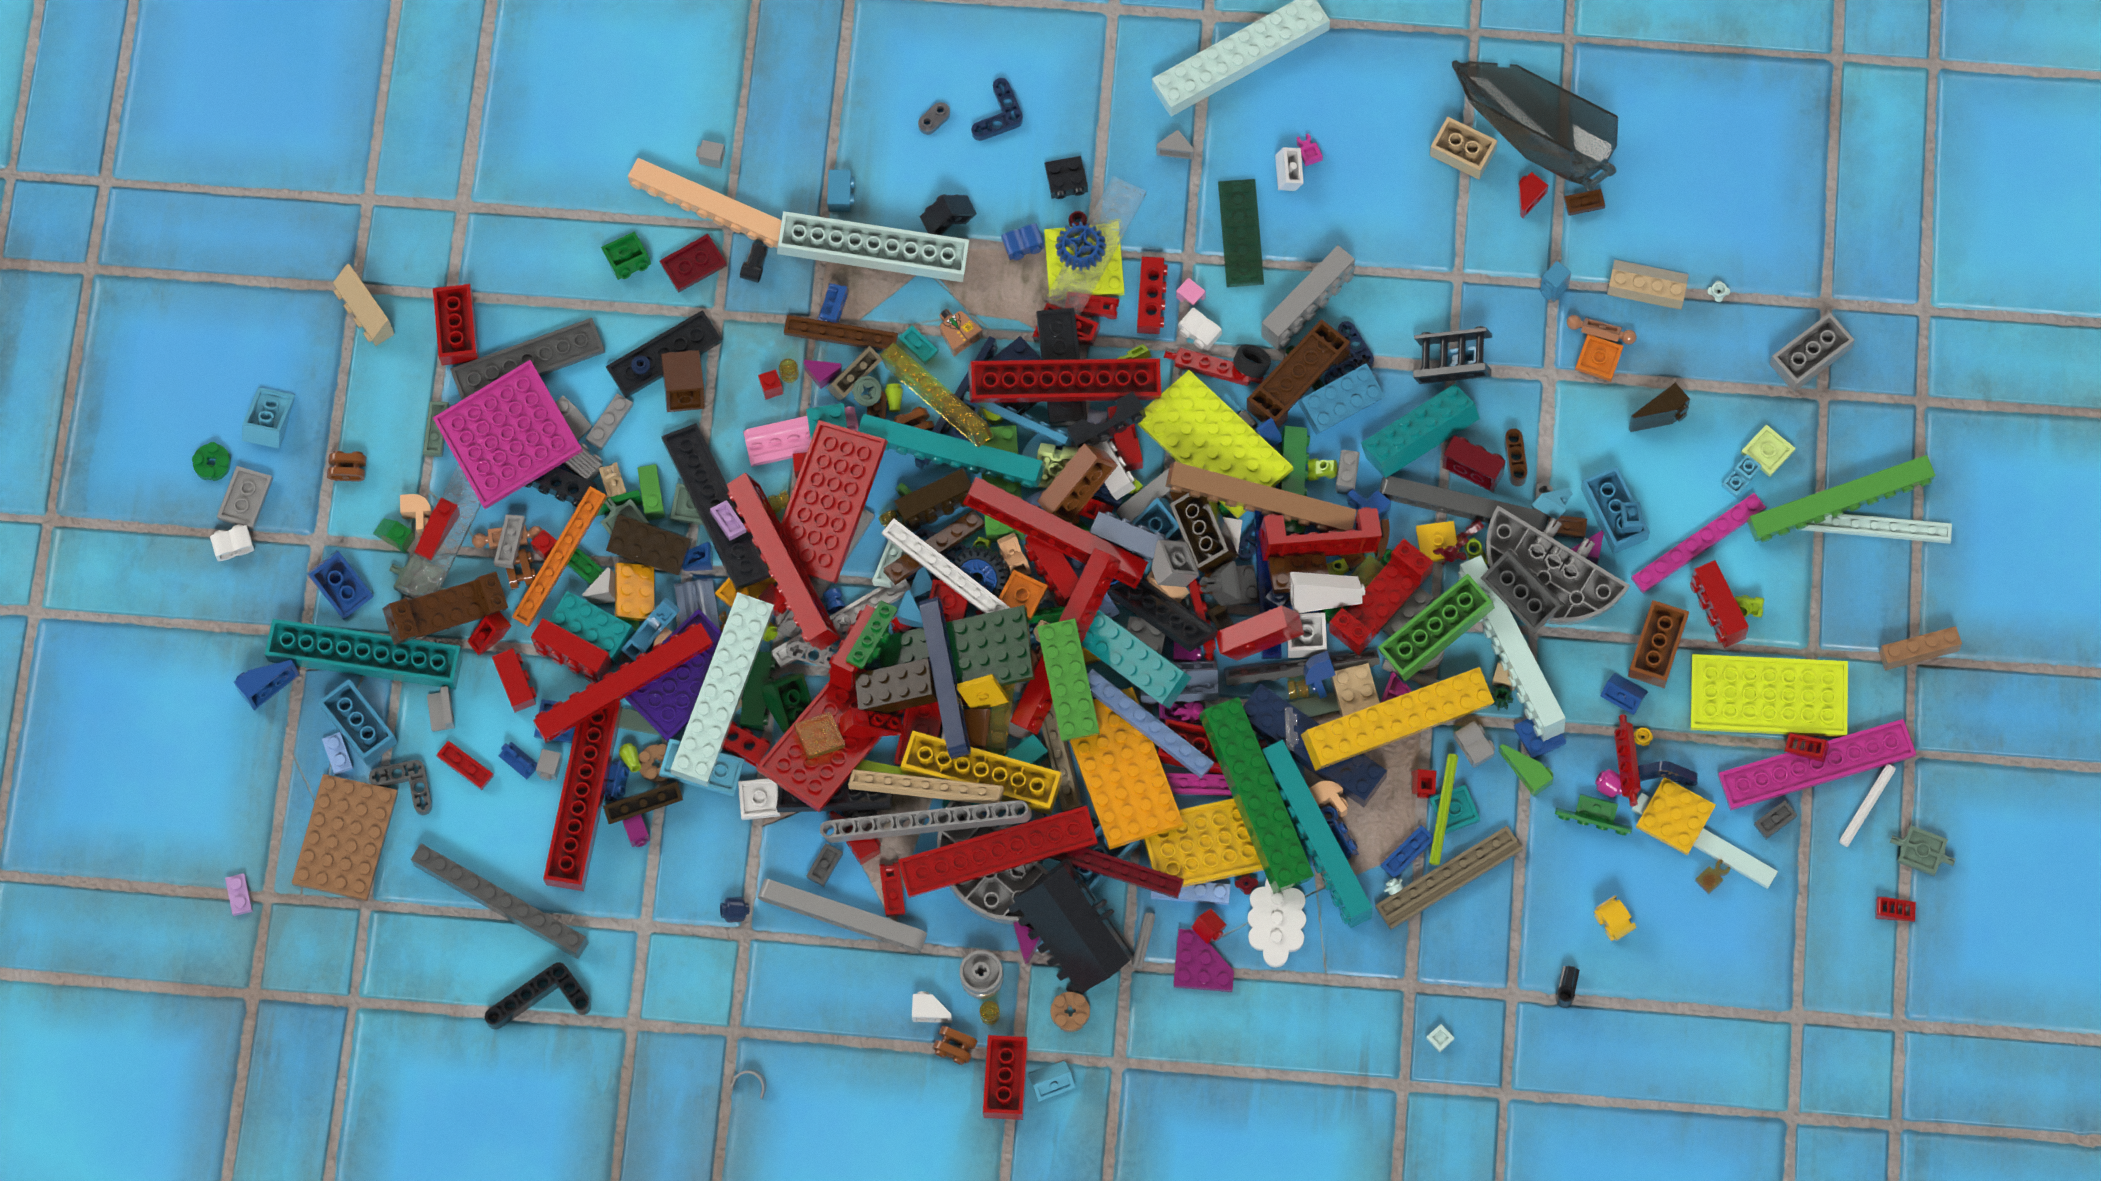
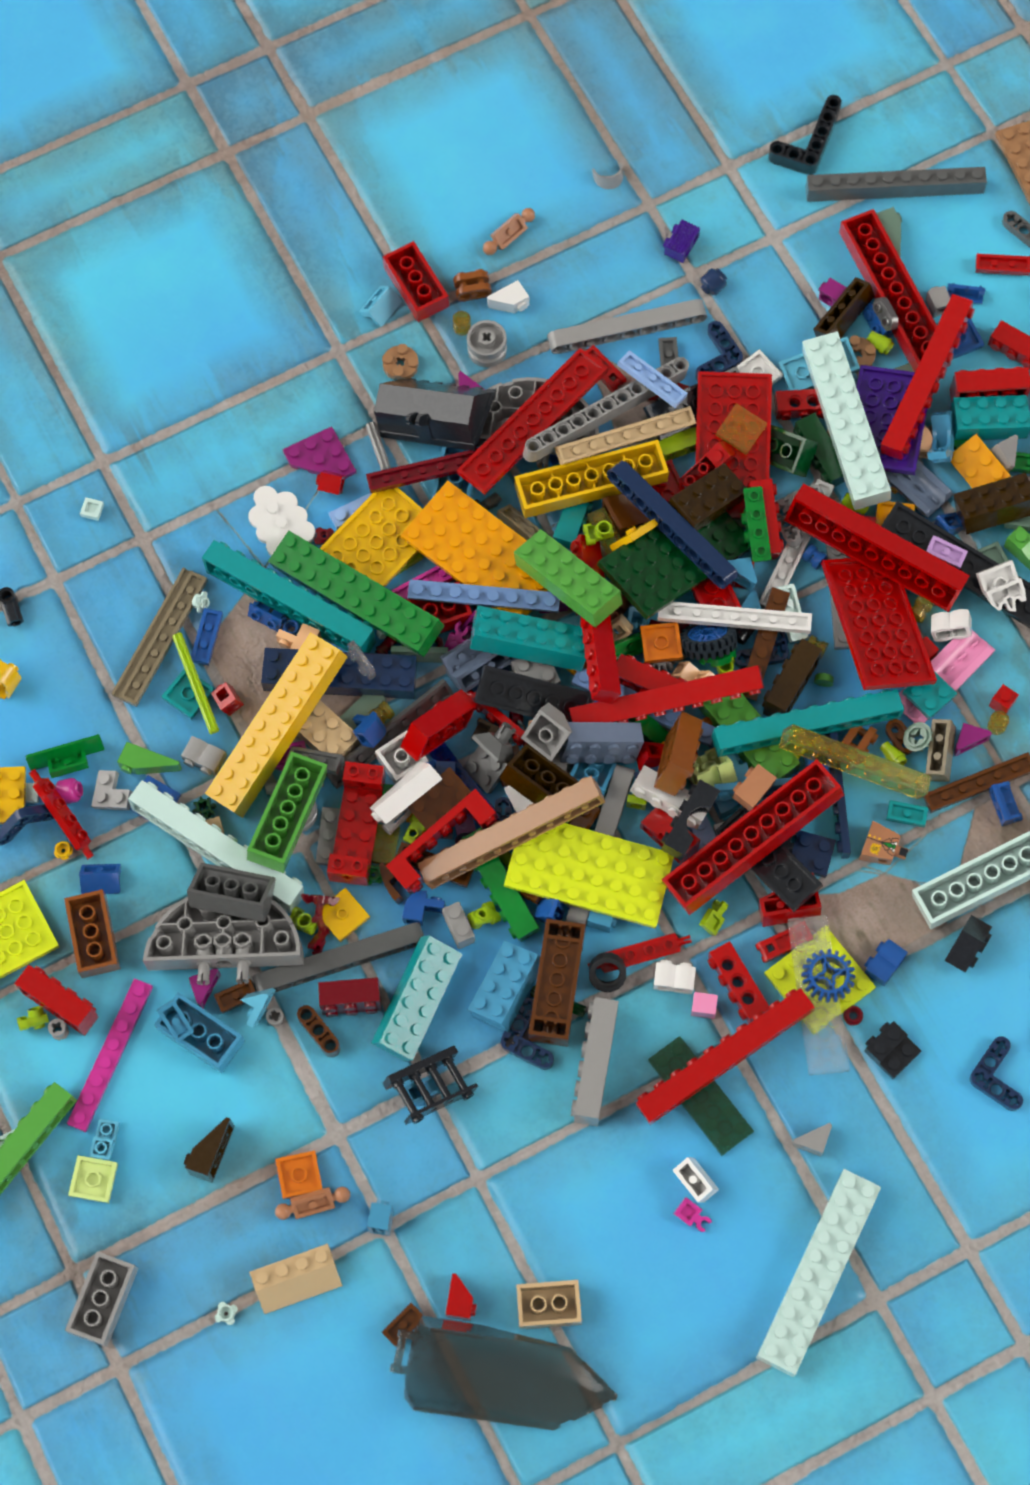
camera: 145 degrees right, 0 degrees up
none -> light grey bush [48,1019,69,1040]
none -> light grey plate [91,770,133,810]
none -> dark grey plate [285,746,345,775]
none -> nougat plate [483,208,535,255]
none -> lime plate [582,520,614,546]
none -> light blue plate [617,350,688,408]
none -> red brick [635,988,815,1125]
none -> dark purple brick [663,219,700,263]
none -> dark blue beam [695,321,743,381]
none -> nougat brick [732,764,777,811]
none -> flat silver plate [873,297,898,331]
none -> sand green slope [876,207,902,257]
none -> white brick [931,609,972,642]
none -> white plate [976,560,1026,612]

